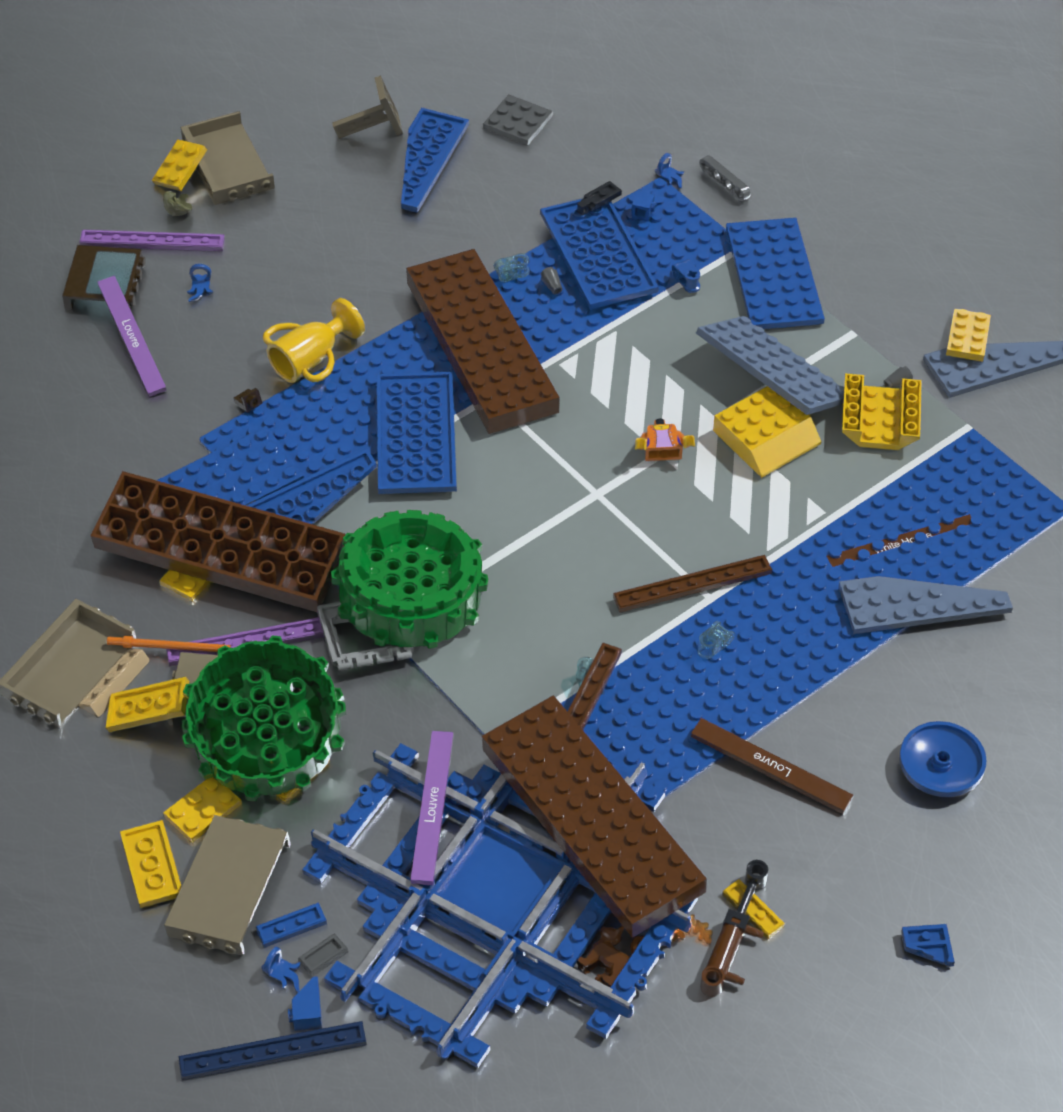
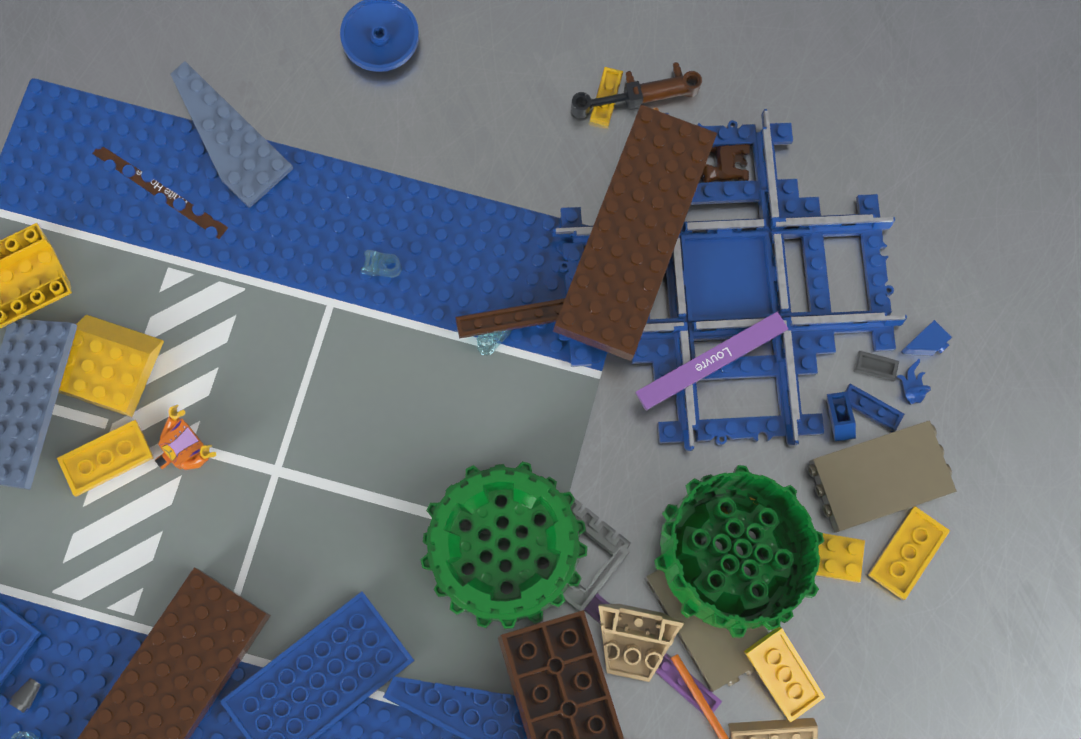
camera: 130 degrees left, 25 degrees up
dark blue tile [178,1021,367,1081] -> none
reddish brown tile [613,555,772,613] -> none
reddish brown tile [691,718,853,814] -> none
none -> yellow plate [57,420,154,497]
none -> tan wedge [598,604,684,682]
none -> blue slope [827,391,856,441]

